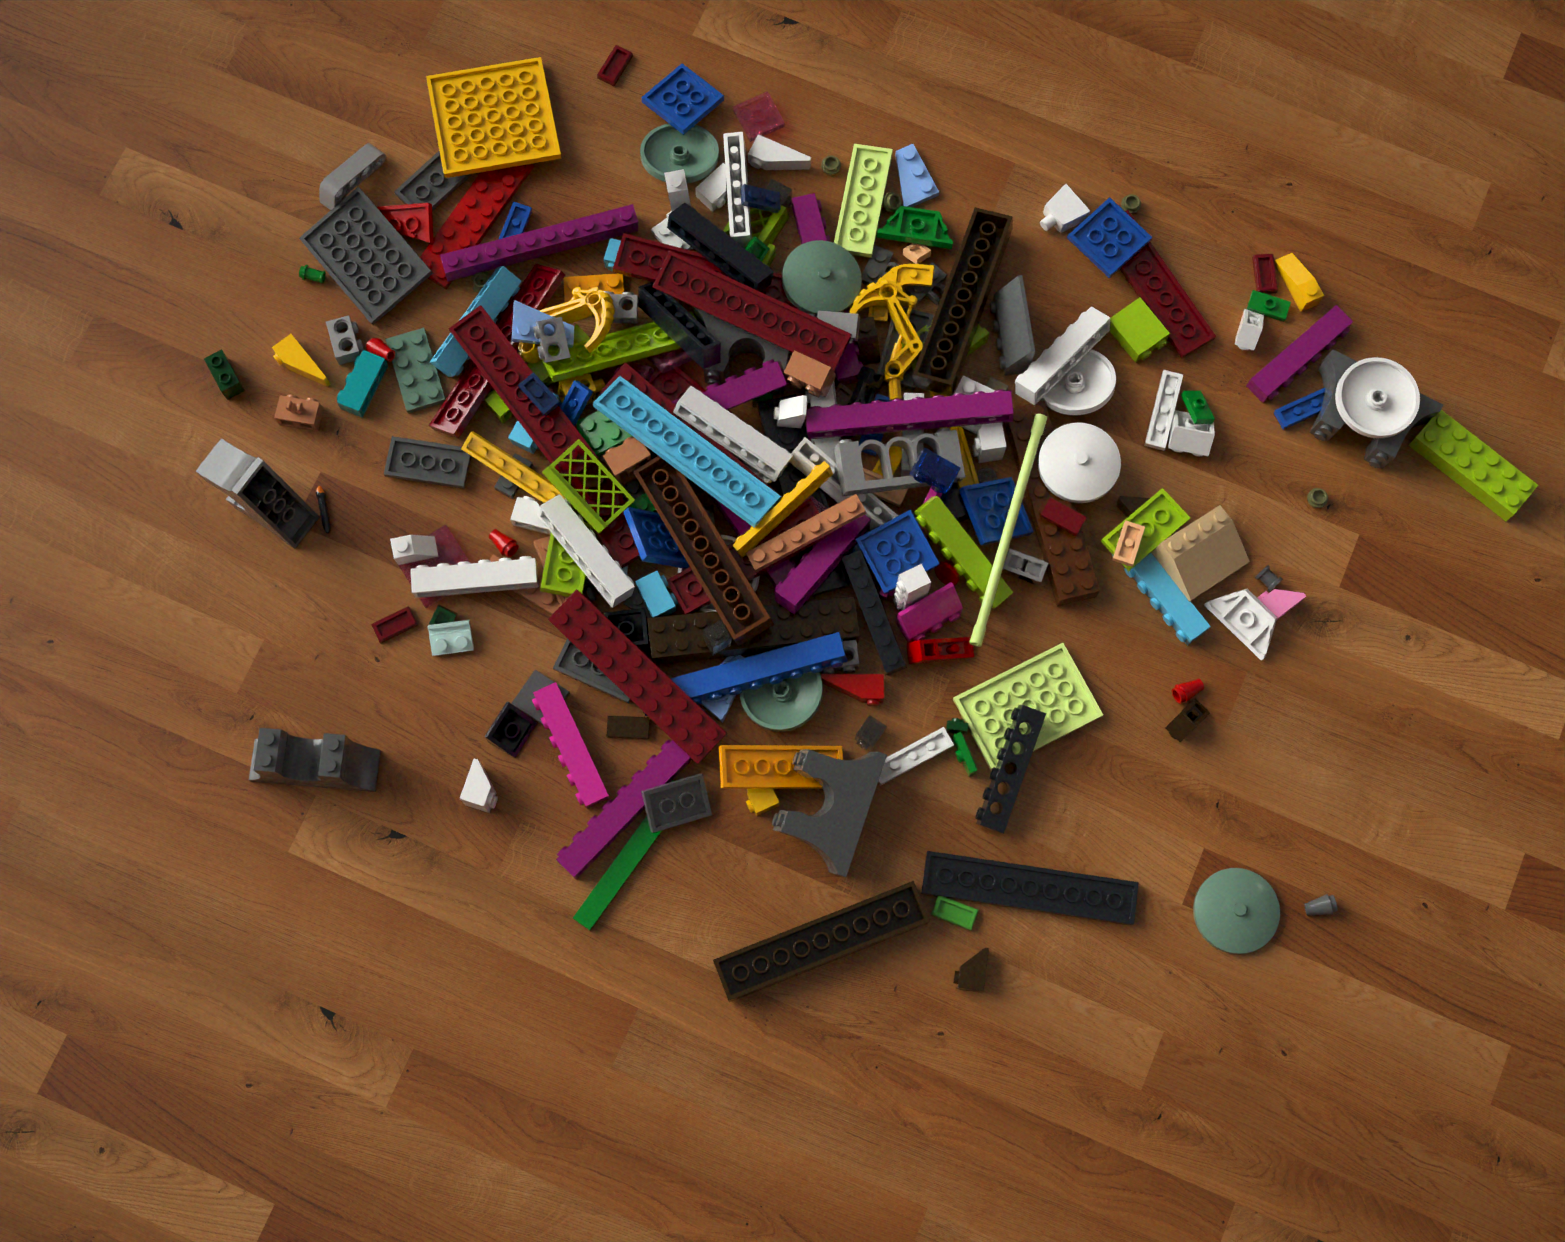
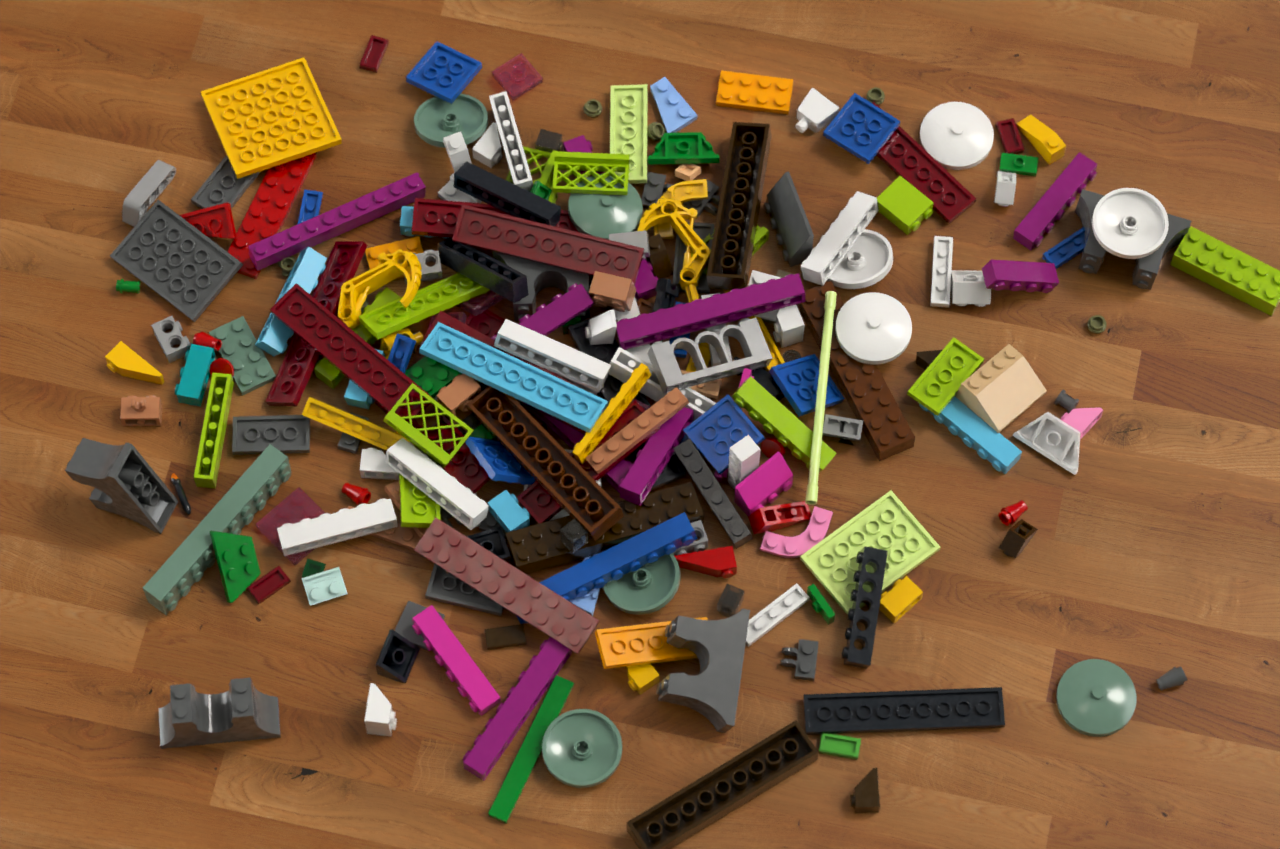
camera: 10 degrees left, 10 degrees down
dark green brick [204,349,245,400] -> none
white slope [390,535,439,565] -> none
light blue wing [512,300,574,348] -> none
dark blue plate [518,372,561,417] -> none
light grey brick [533,317,570,362] -> none
dark grey plate [641,774,712,833] -> none
dark blue plate [741,184,781,213] -> none
white slope [748,134,811,170] -> none
clear blue brick [909,448,961,494] -> none
dark green plate [946,718,969,735] -> none
dark red tile [1040,497,1087,536] -> none
light nougat plate [1112,520,1145,567] -> none
green plate [1181,391,1215,424] -> none
none -> sand green brick [143,444,292,615]
none -> lime brick [194,372,234,489]
none -> green wing [209,530,261,603]
none -> red piece [210,358,234,378]
none -> sand green dish [542,709,622,788]
none -> lime fence [552,151,630,195]
none -> light orange plate [716,70,794,115]
none -> bright pink plate [760,506,833,558]
none -> dark grey hinge [780,639,819,681]
none -> yellow brick [879,576,923,624]
none -> white dish [919,102,994,170]
none -> magenta brick [982,259,1059,293]

